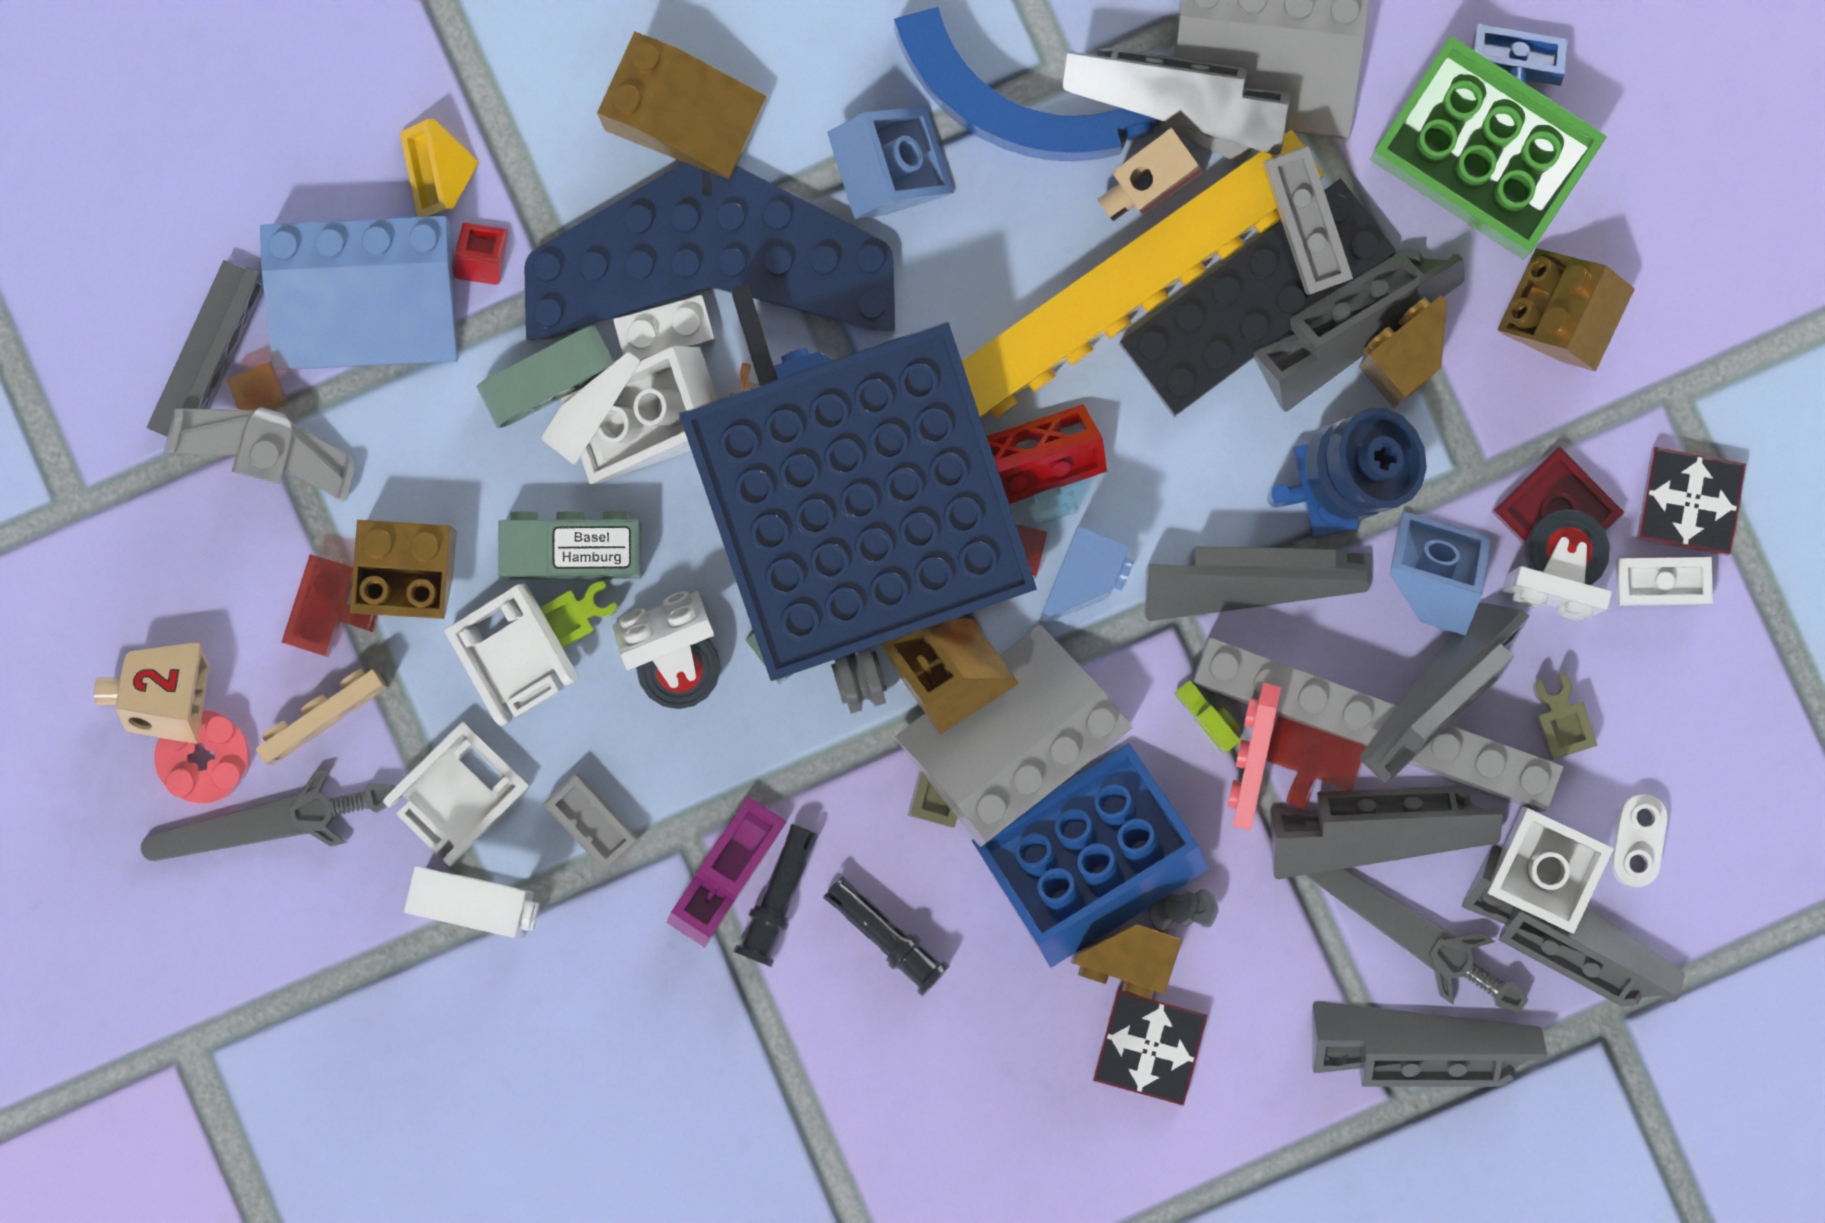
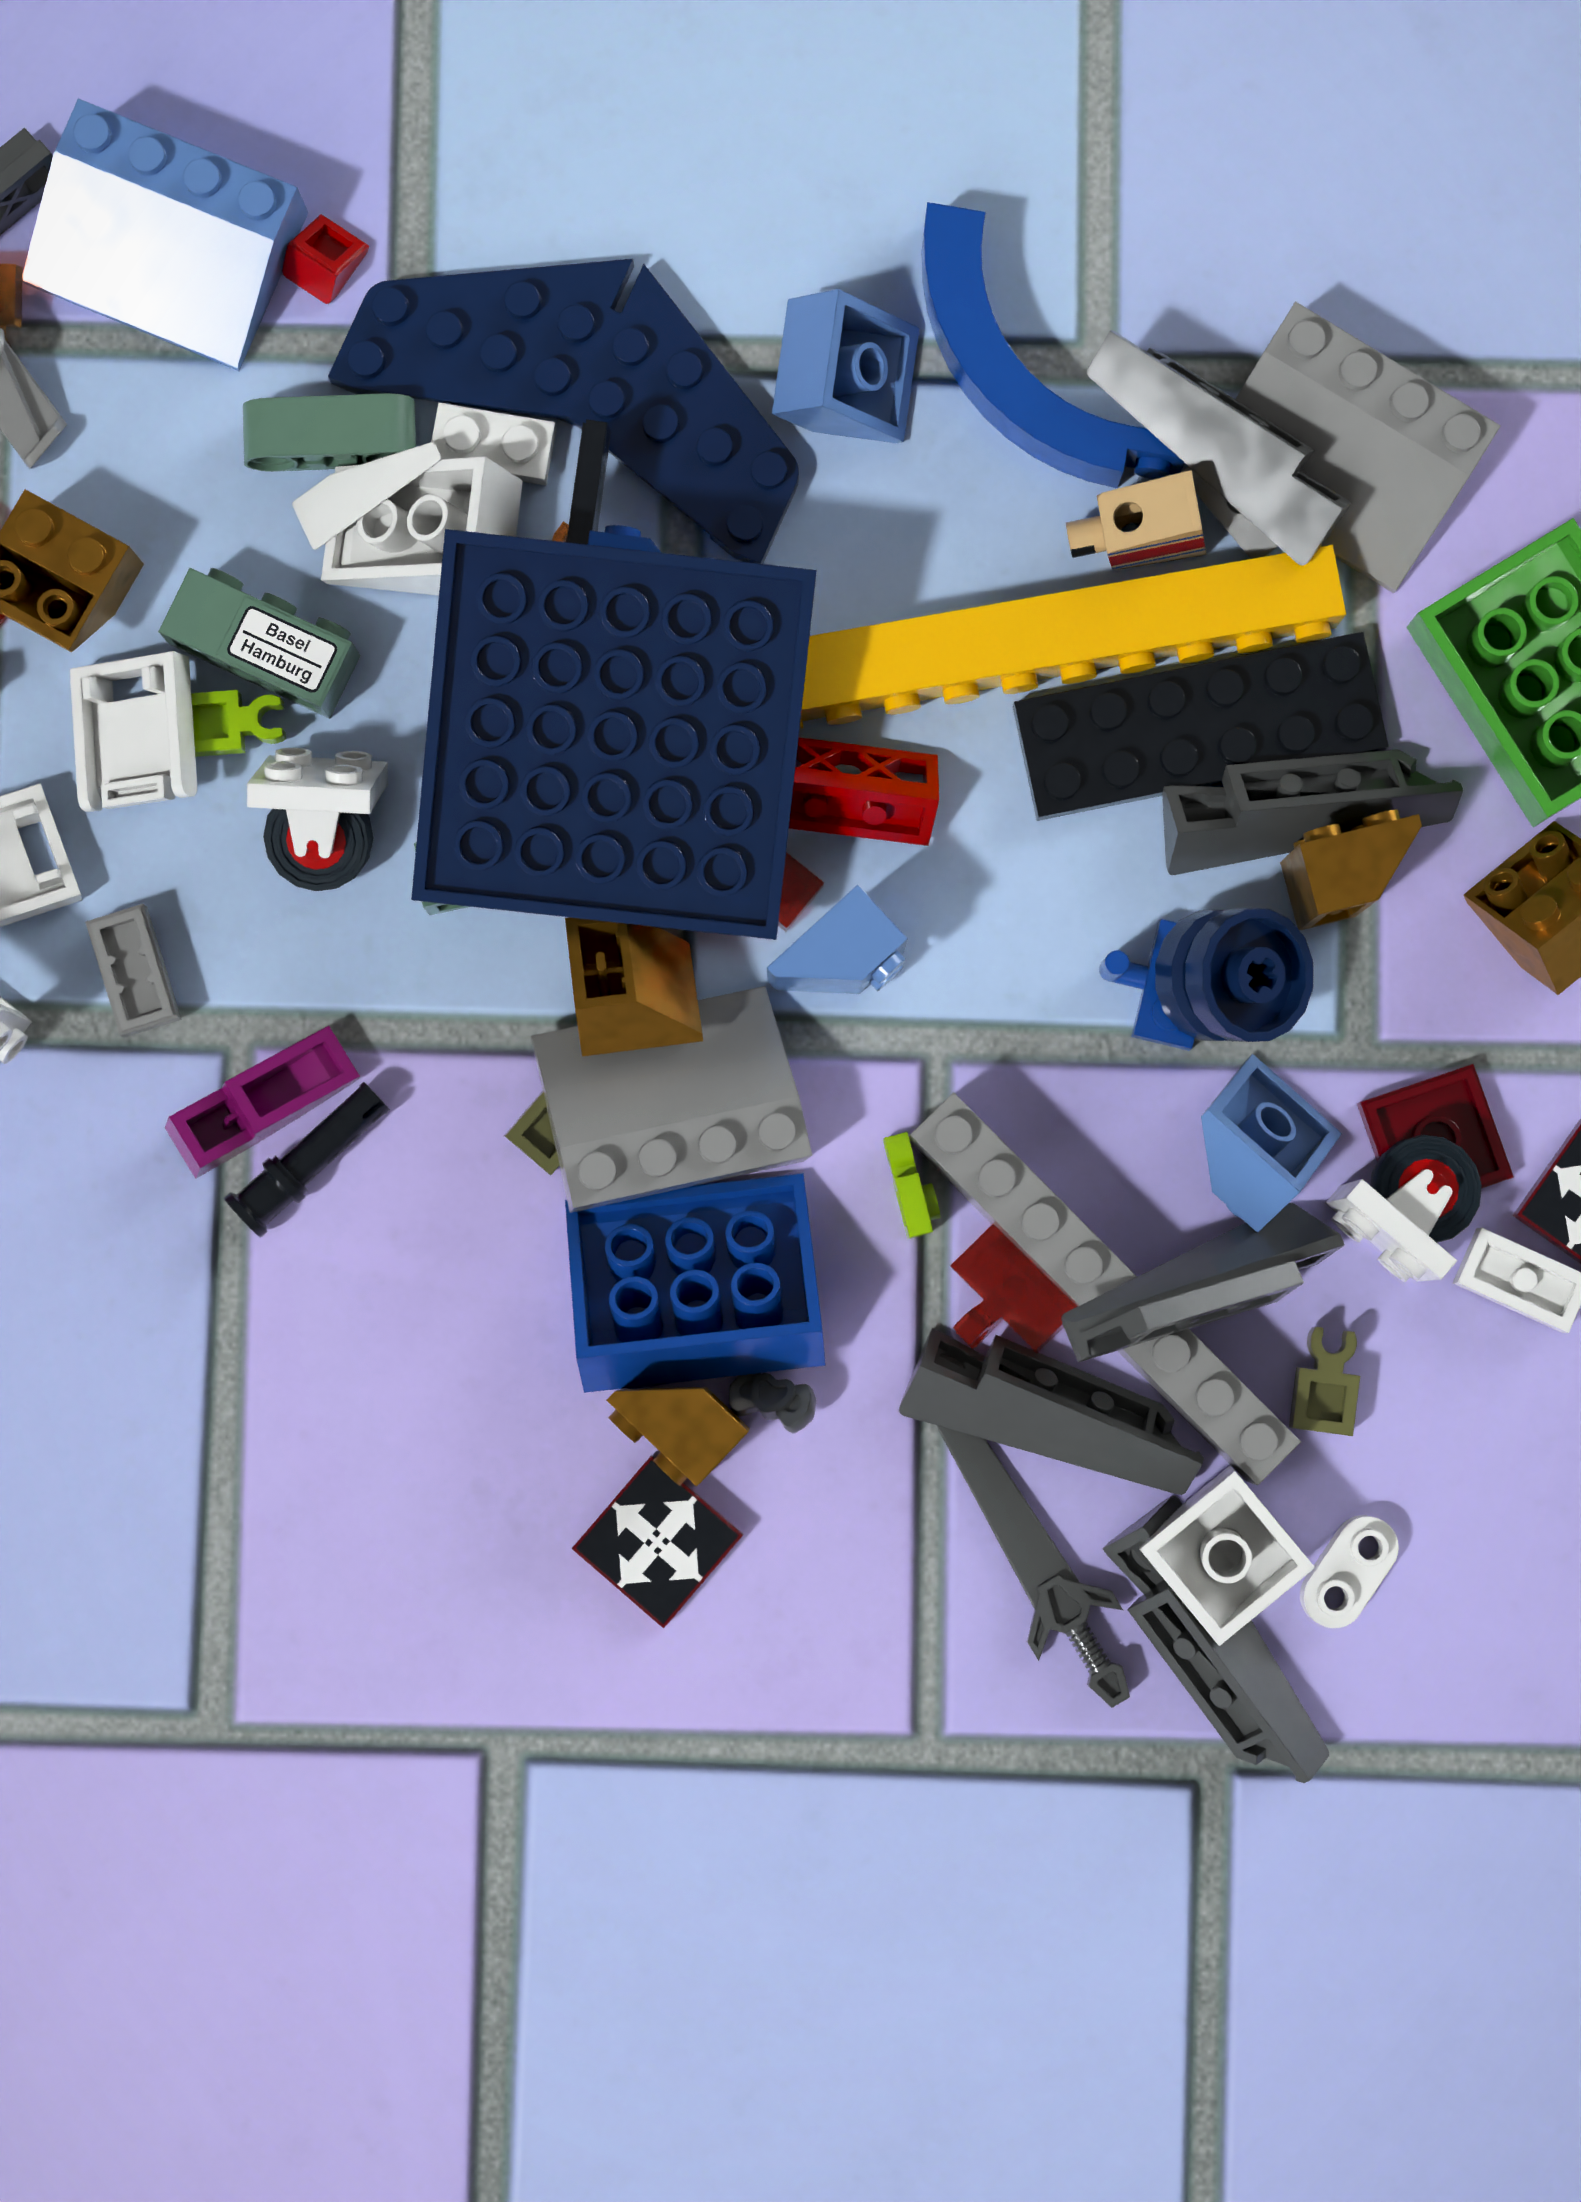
camera: 25 degrees right, 0 degrees up
yellow slope [399,119,479,217] -> none
pearl gold slope [597,31,767,180] -> none
black pin [823,876,950,997] -> none
dark grey wheel [831,648,887,714] -> none
clear light blue plate [1027,487,1079,528] -> none
dark grey wedge [1145,546,1371,621] -> none
coral plate [1227,683,1281,830] -> none
light grey plate [1262,146,1353,294] -> none
dark grey wedge [1312,1001,1547,1087] -> none

